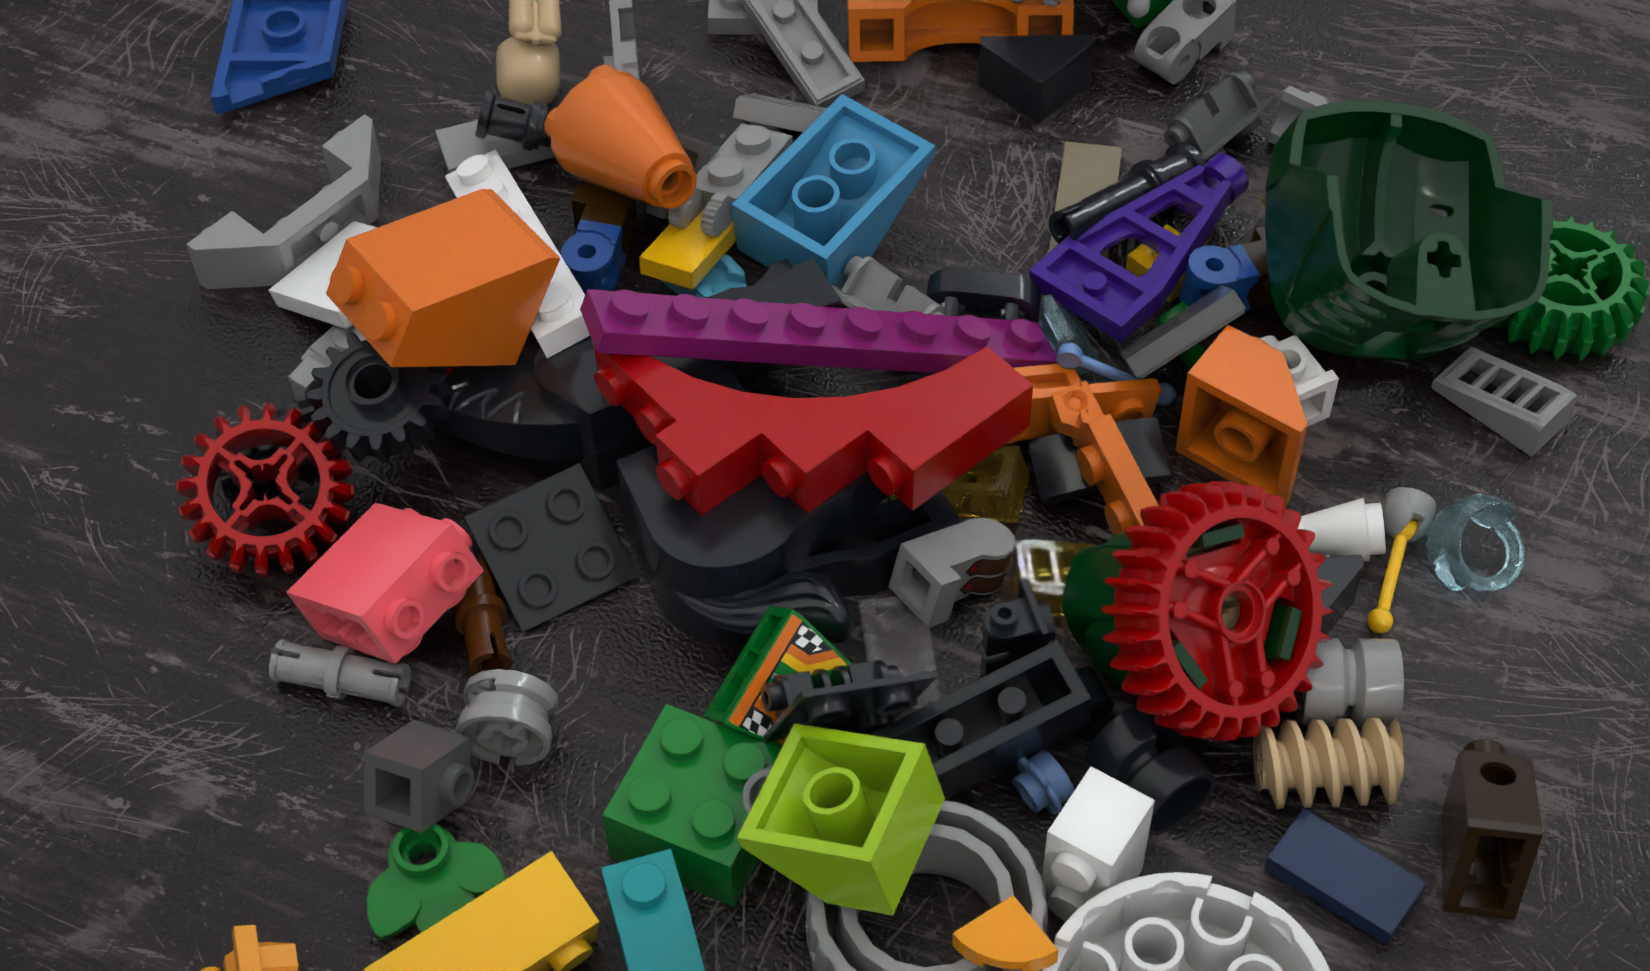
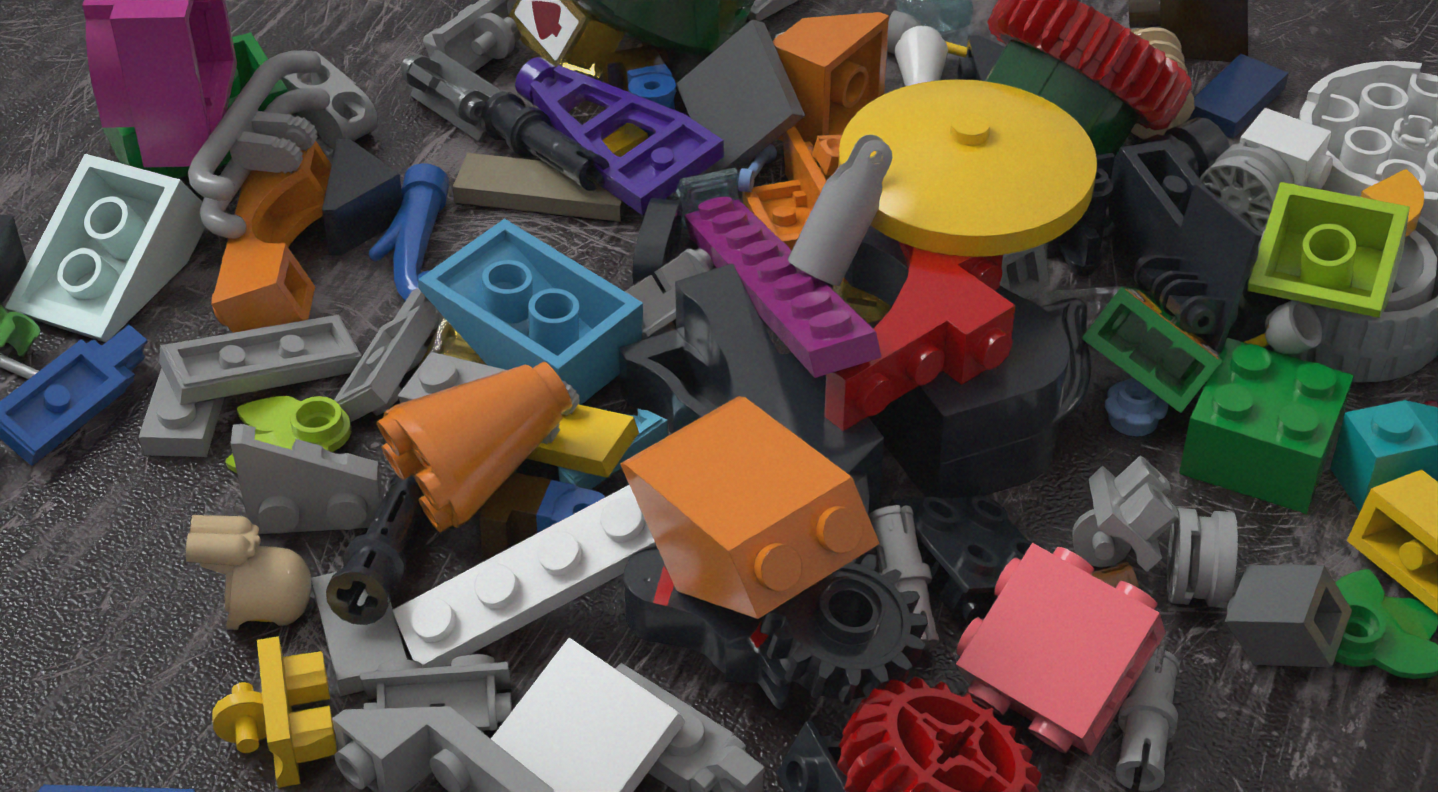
camera: 90 degrees left, 10 degrees down
none -> yellow hips [212,636,337,788]
none -> lime plate [225,396,351,473]
none -> light grey hinge [360,654,512,731]
none -> blue plant [369,163,450,301]
none -> light grey piece [787,134,893,286]
none -> yellow dish [838,80,1097,257]
none -> light grey pin [868,505,939,650]
none -> light grey hips [1072,455,1179,572]
none -> light grey wheel [1200,142,1294,233]

